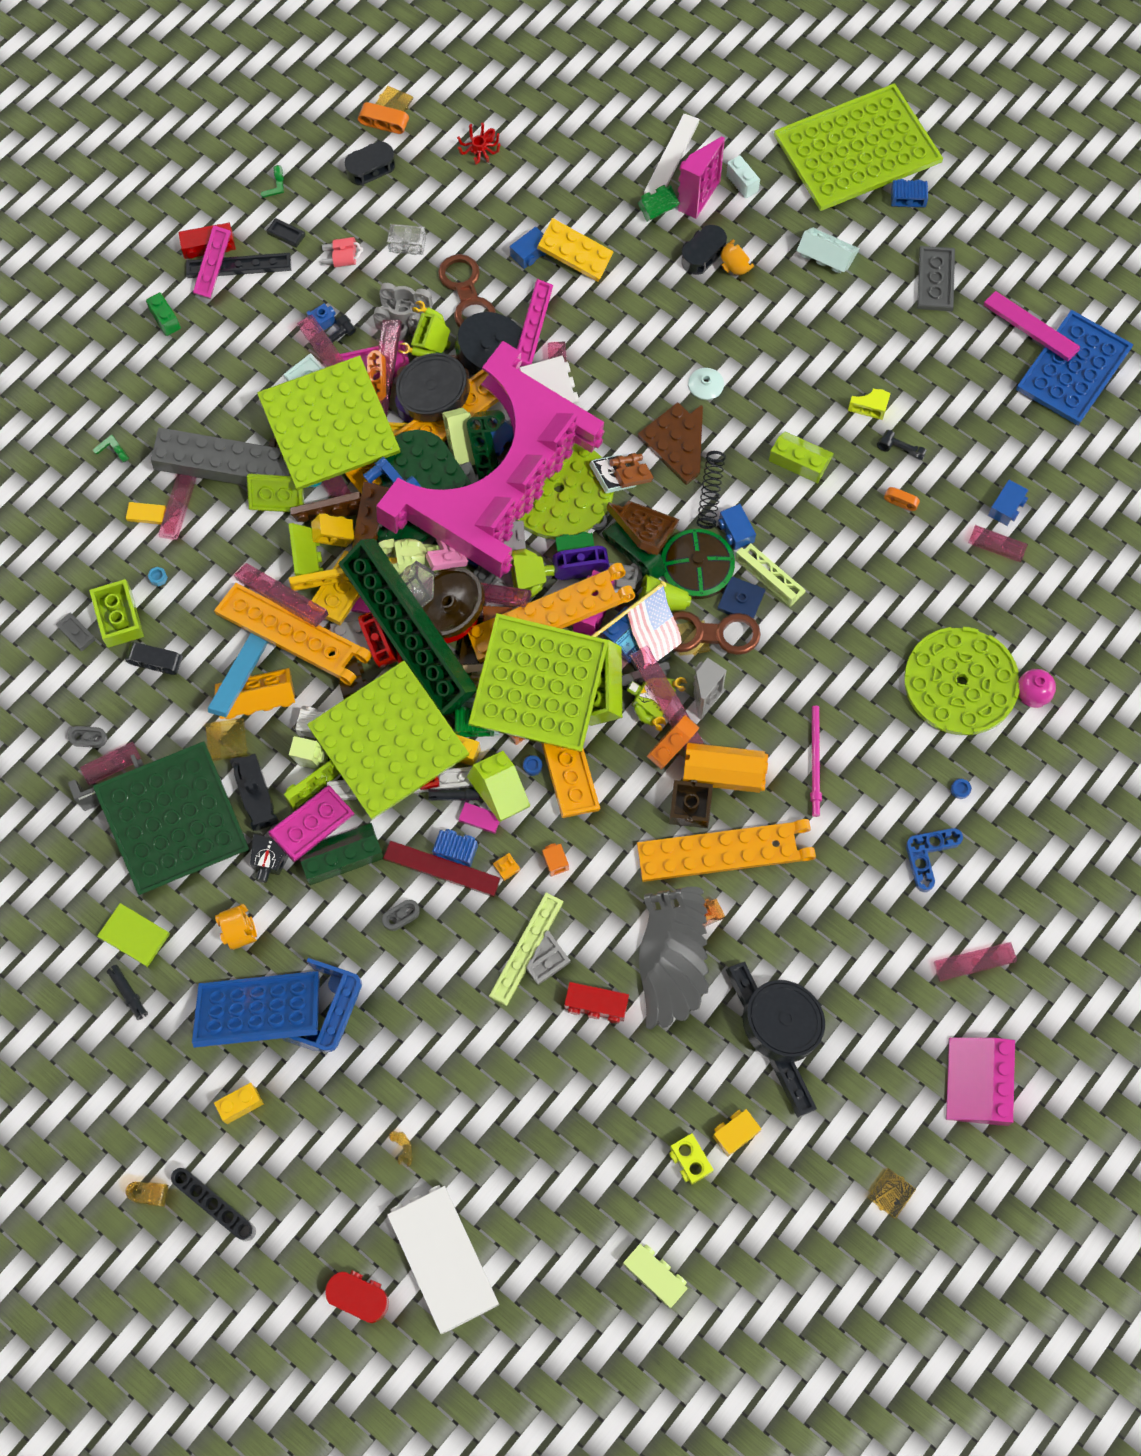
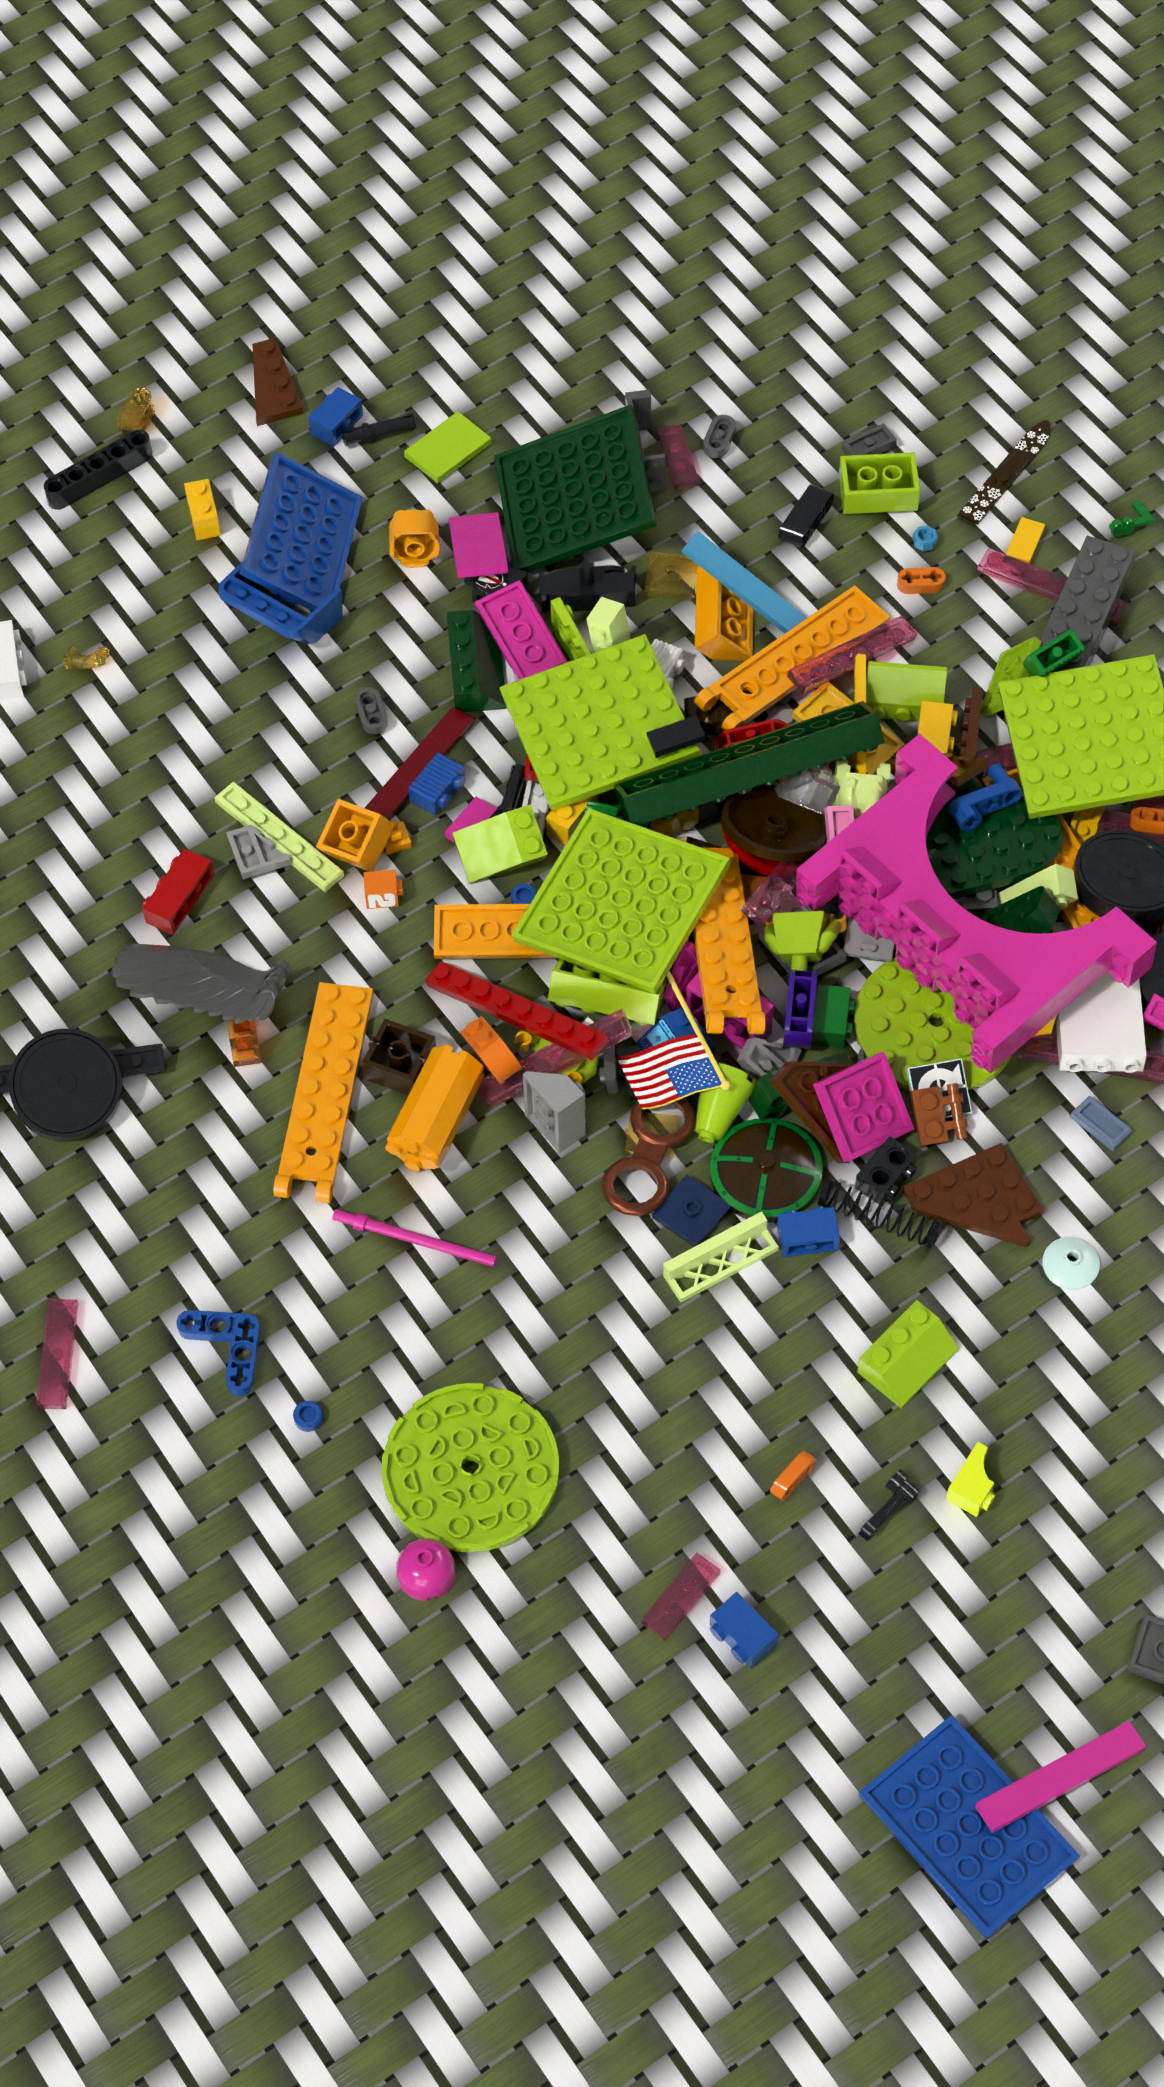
camera: 105 degrees right, 10 degrees down
none -> reddish brown wing [252,338,304,426]
none -> blue brick [309,387,363,447]
none -> light orange brick [316,799,394,872]
none -> red plate [425,961,609,1061]
none -> dark pink tile [449,512,508,578]
none -> black tile [646,715,706,758]
none -> dark pink plate [813,1052,914,1162]
none -> black brick [855,1136,918,1206]
none -> orange beam [897,567,946,594]
none -> dark brown piece [959,420,1051,525]
none -> green brick [1022,629,1085,677]
none -> sand blue tile [1070,1096,1132,1152]

